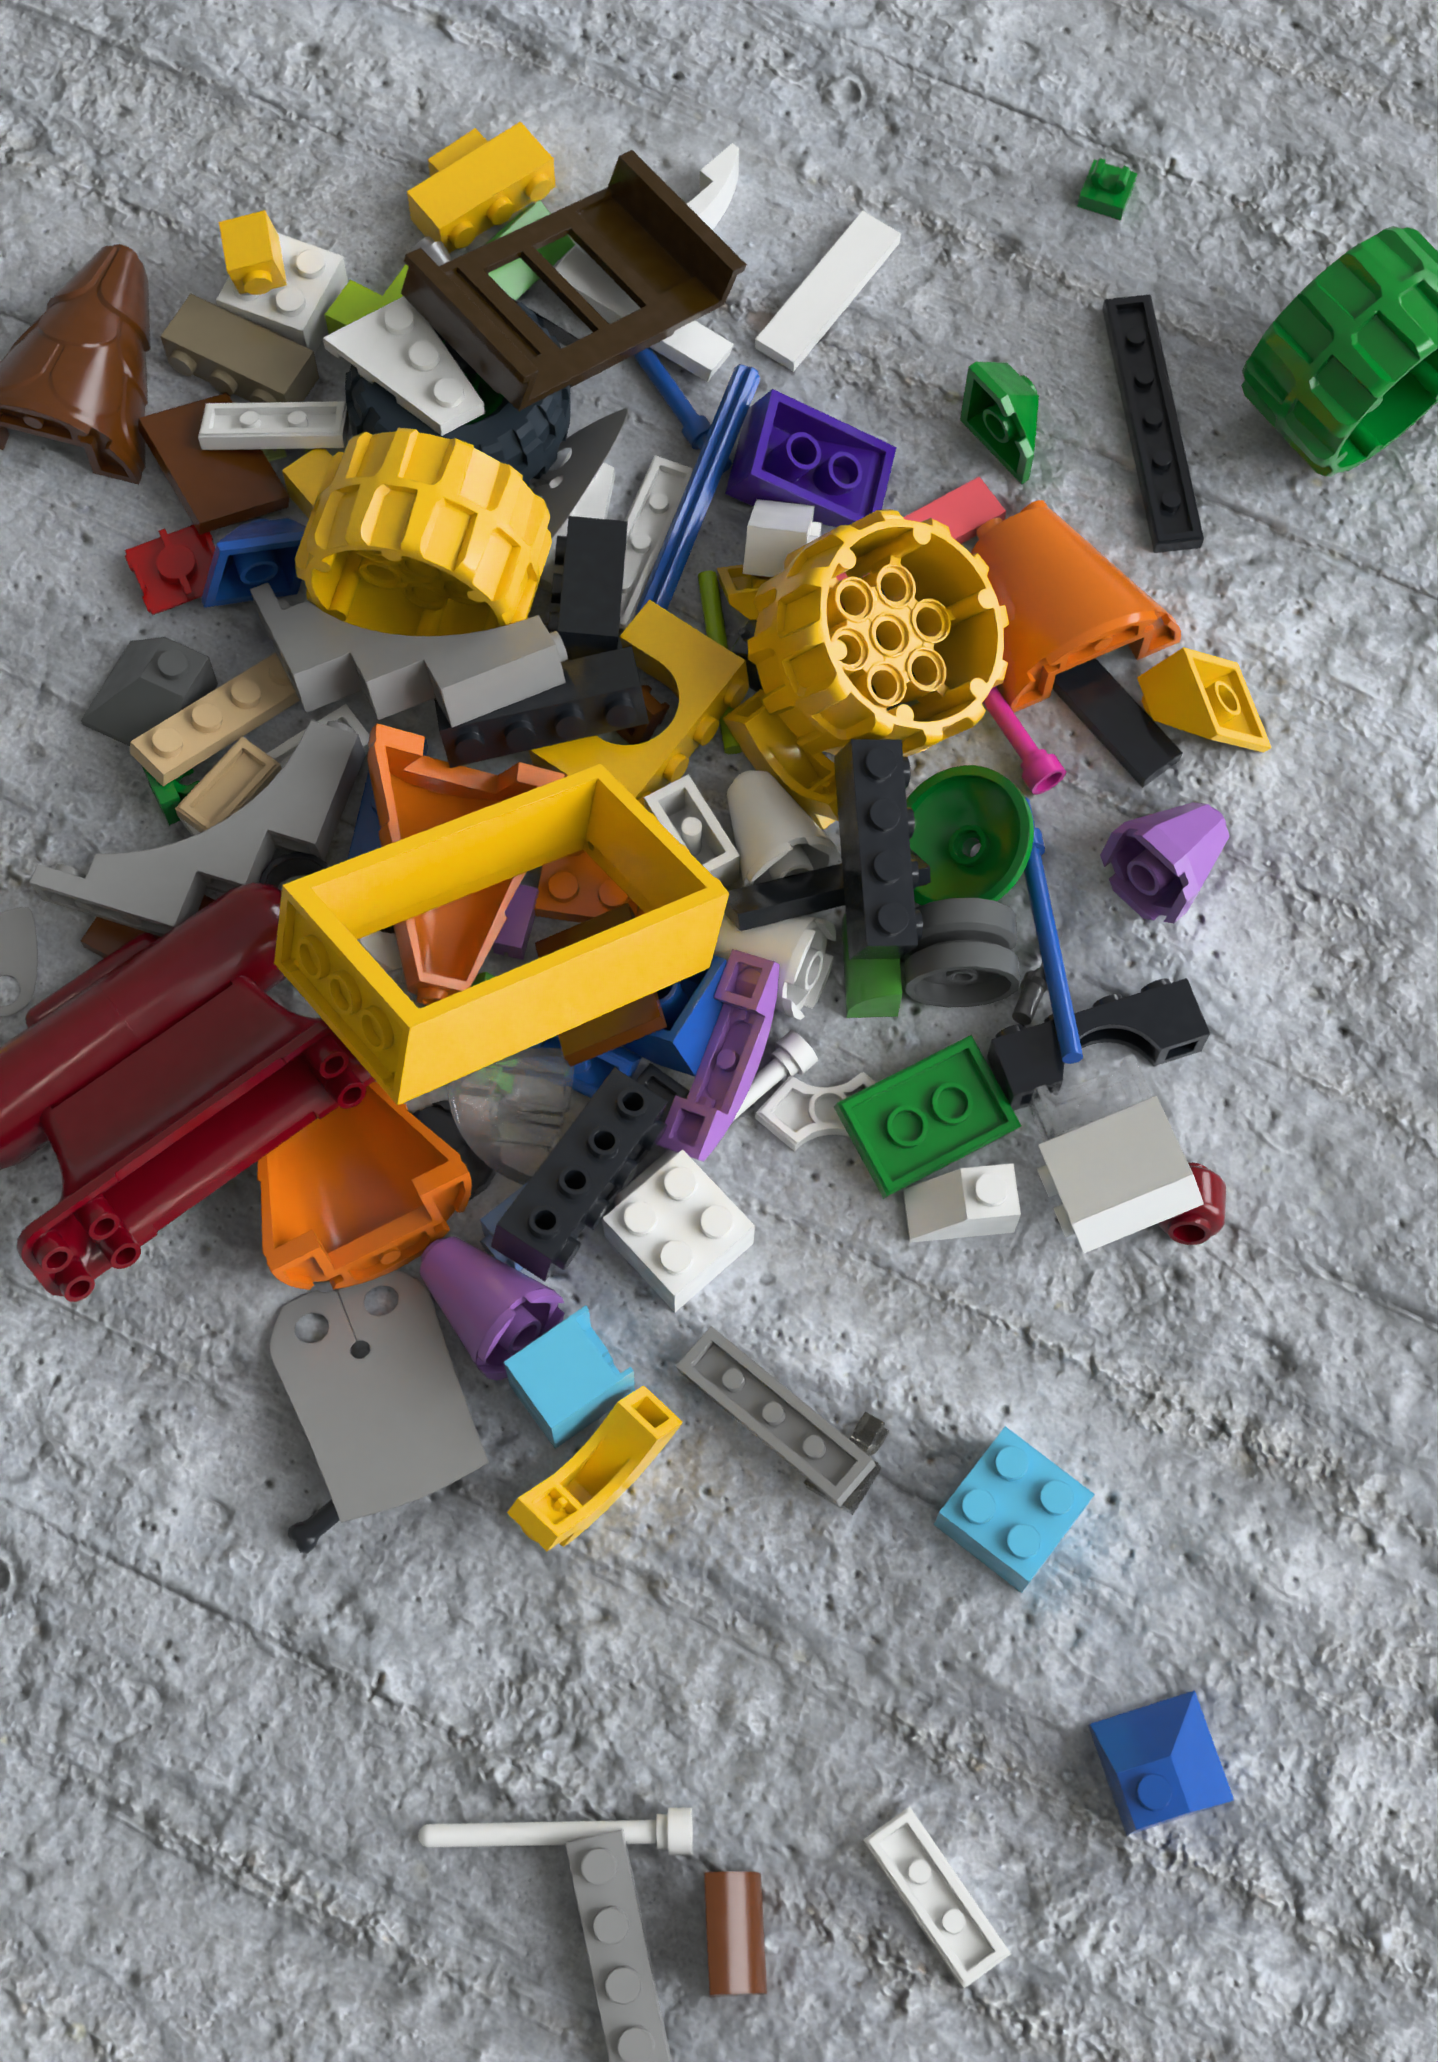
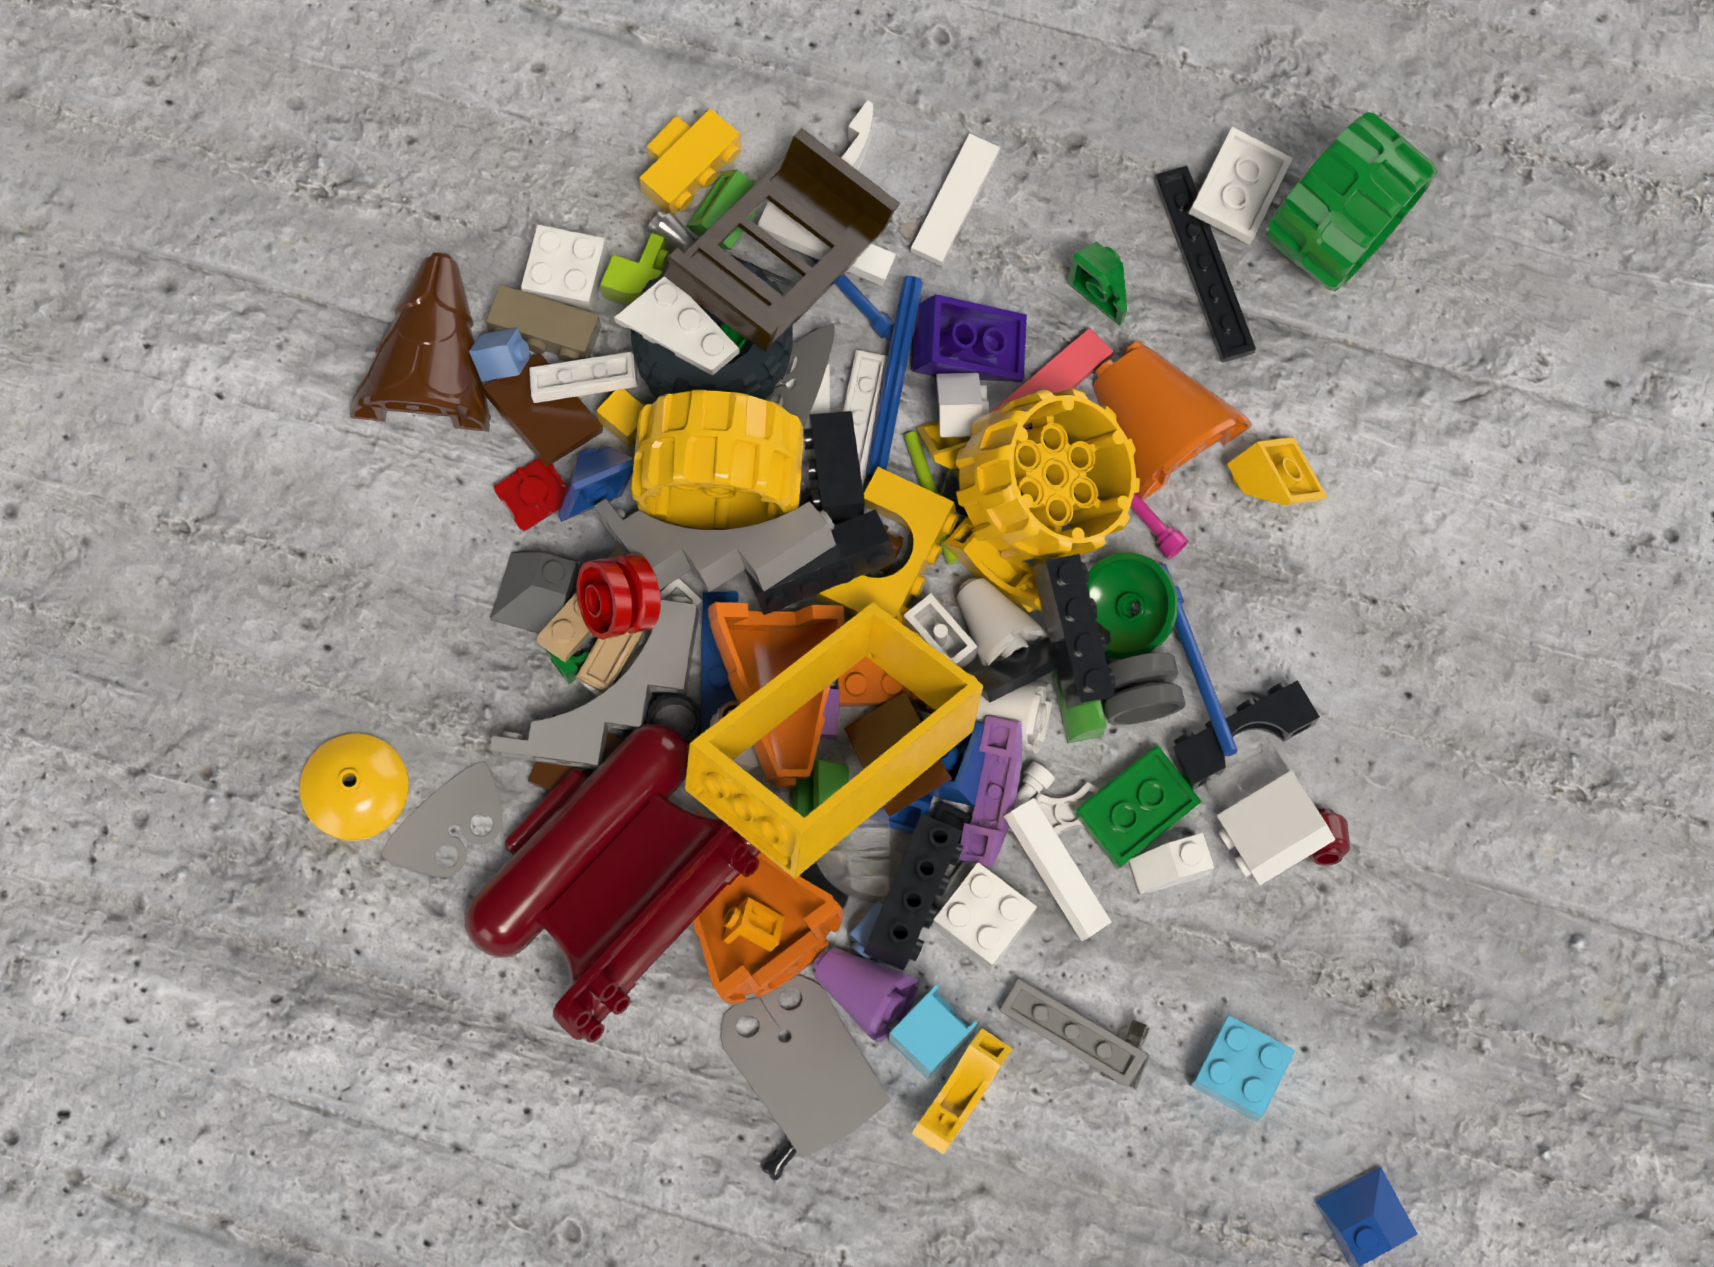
camera: 10 degrees left, 5 degrees up
yellow brick [219,210,287,295] -> none
flat silver piece [1012,928,1063,1025] -> none
black tile [1052,658,1183,788] -> none
green tile [1077,158,1138,221] -> none
medium lavender cone [1100,802,1230,923] -> none
none -> medium blue brick [469,328,530,381]
none -> red wheel [577,552,661,640]
none -> light orange bracket [723,897,785,952]
none -> white tile [1004,798,1111,941]
none -> white plate [1189,127,1293,245]

